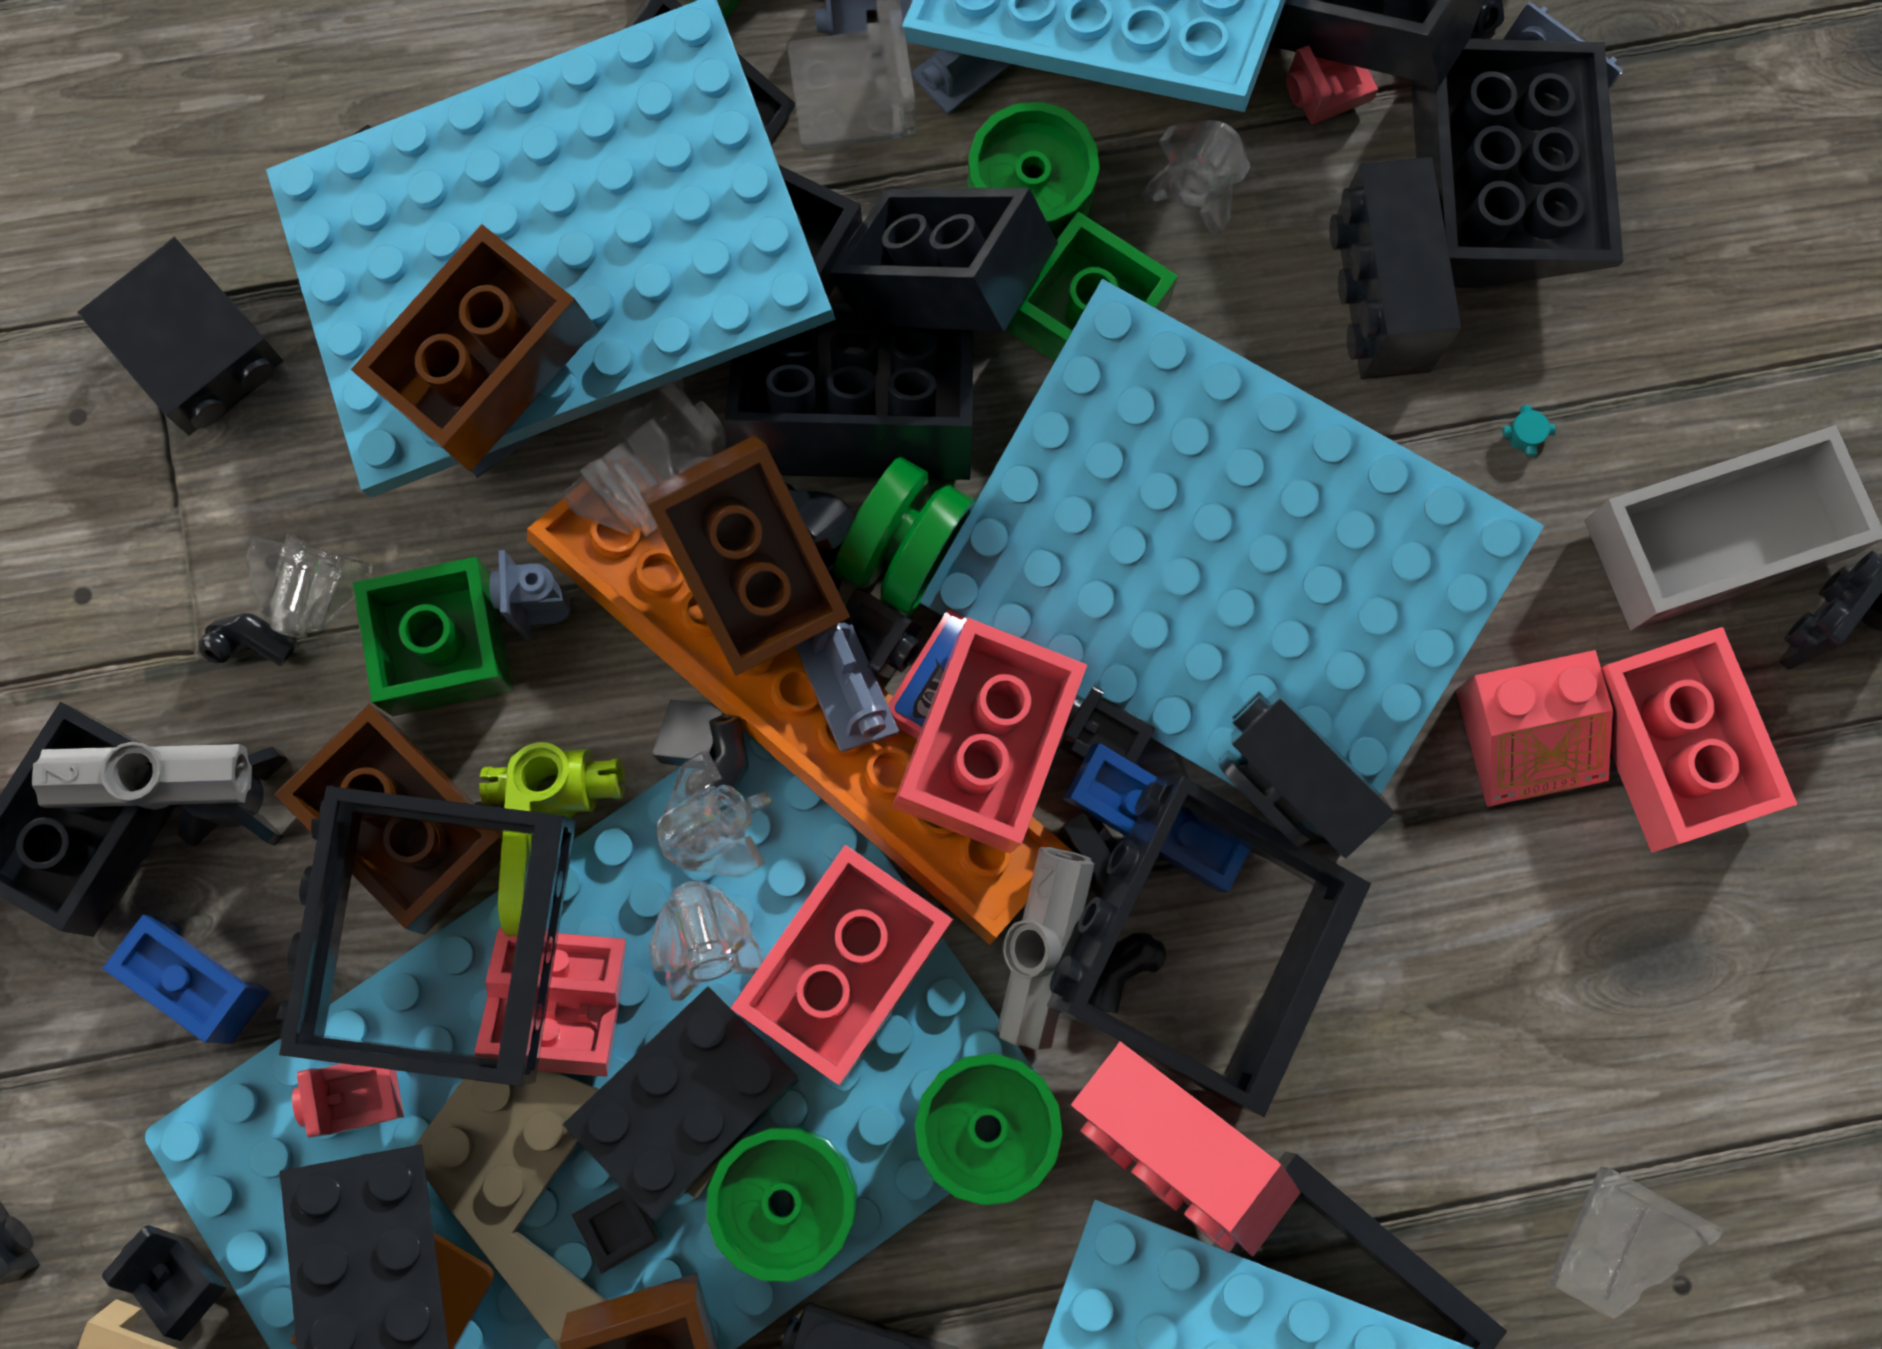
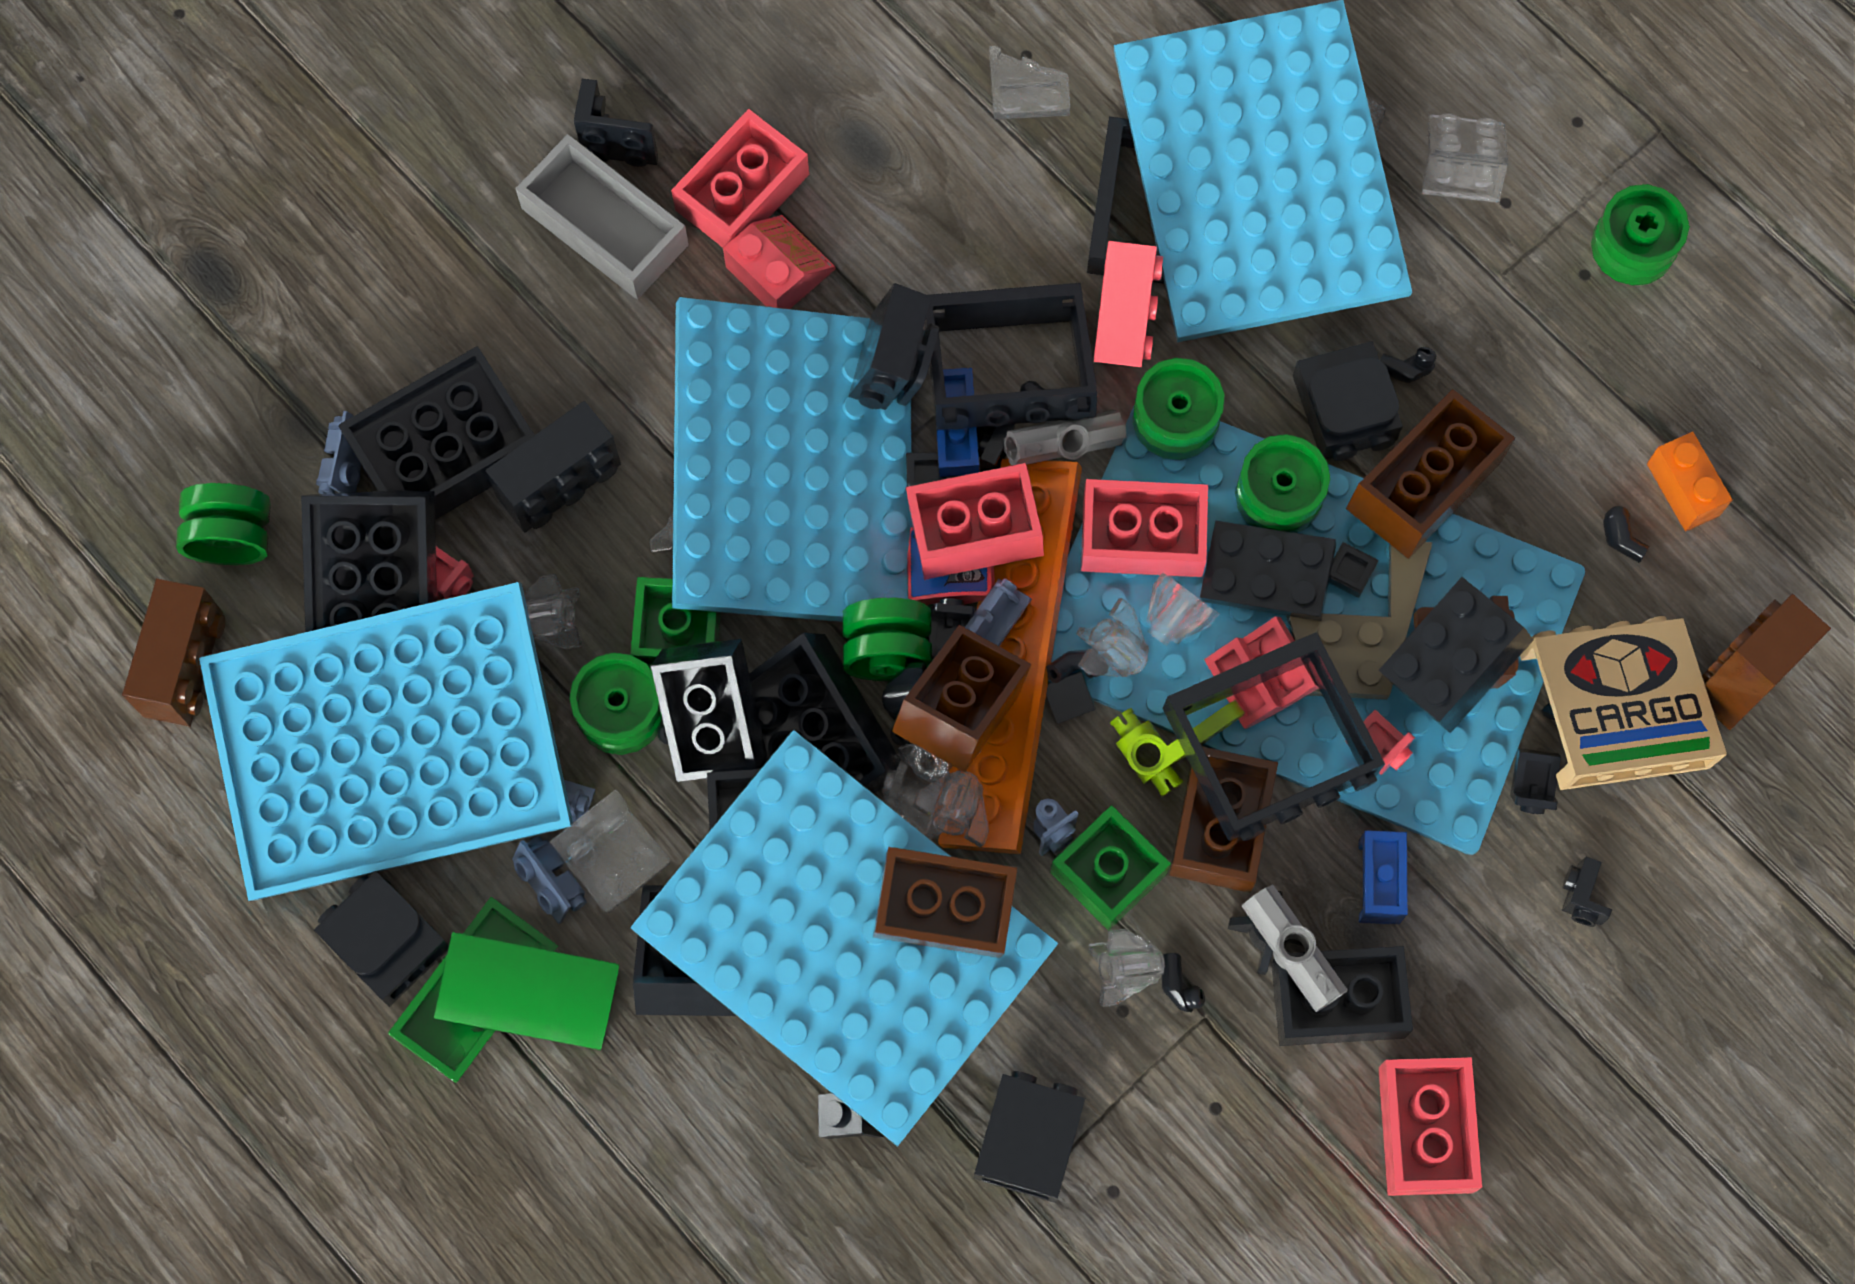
camera: 120 degrees left, 5 degrees down
teal piece [1502,405,1556,457] -> none

